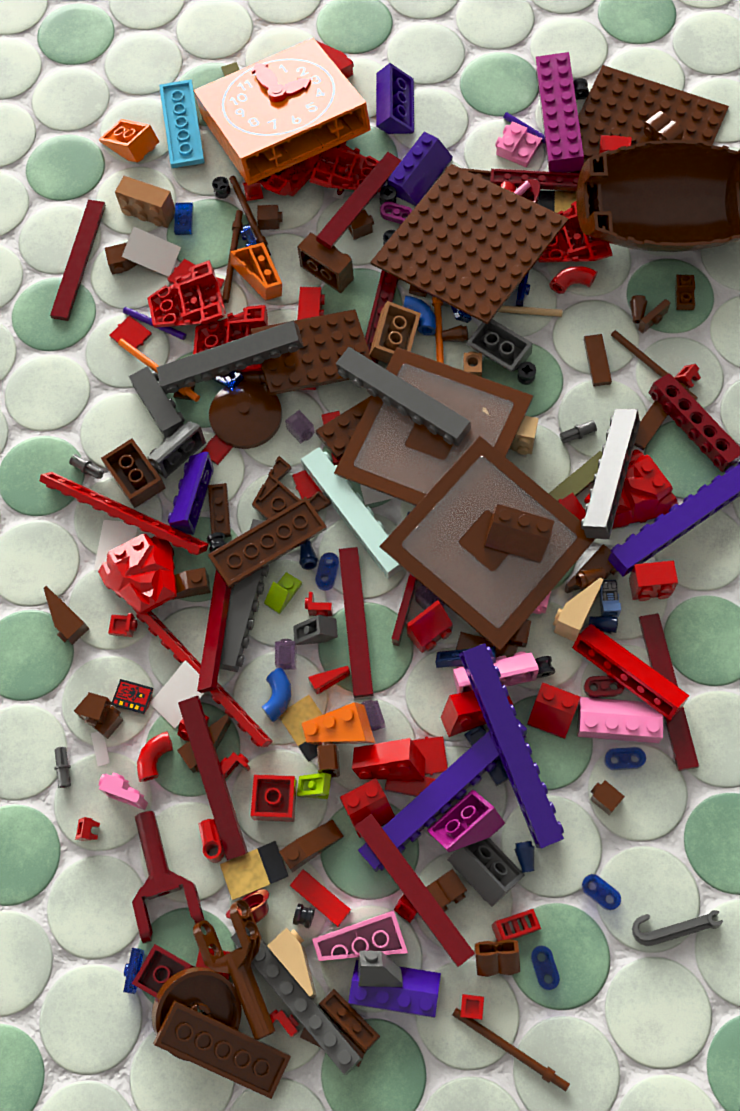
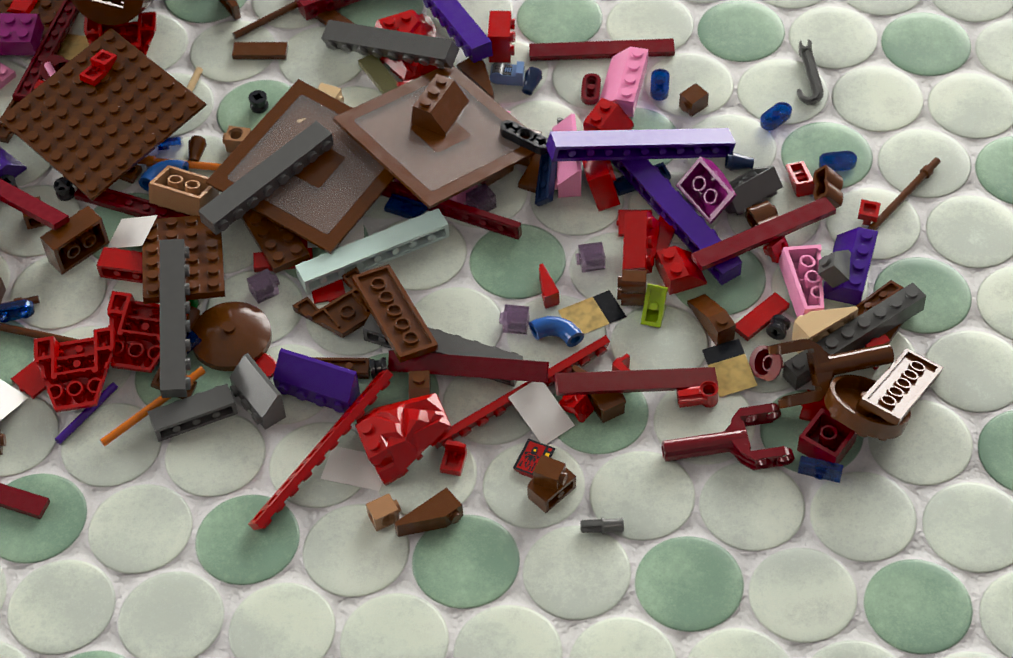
camera: 85 degrees left, 15 degrees down
dark grey axle [69,454,104,479] -> none
red tile [75,817,100,841] -> none
white sticker [91,732,110,766] -> none
bright pink plate [99,773,148,810] -> none
reddish brown brick [101,438,166,508] -> none
red piece [109,316,152,349] -> none
red cylinder [137,731,173,782] -> none
orange wedge [230,242,282,301] -> none
red brick [251,775,297,822] -> none
lime slope [264,572,302,614] -> none
dark grey slope [293,615,338,645] -> none
dark blue cone [299,540,318,570] -> none
orange wedge [301,702,375,745] -> none
red bracket [305,592,333,617] -> none
clear blue plate [315,552,339,591] -> none
dark red tile [339,547,374,698] -> none
magenta plate [380,202,413,224] -> none
red slope [407,600,453,653] -> none
dark grey slope [466,319,533,372] -> none
red cylinder [549,266,598,294] -> none
tan slope [553,578,604,642] -> none
dark grey axle [560,420,597,443] -> none
red brick [572,624,690,720] -> none
reddish brown cone [575,567,606,589] -> none
reddish brown cone [629,295,648,324] -> none
none -> red slope [79,49,117,86]
none -> white sticker [107,215,158,248]
none -> medium nougat brick [366,493,401,531]
none -> black beam [500,120,548,155]

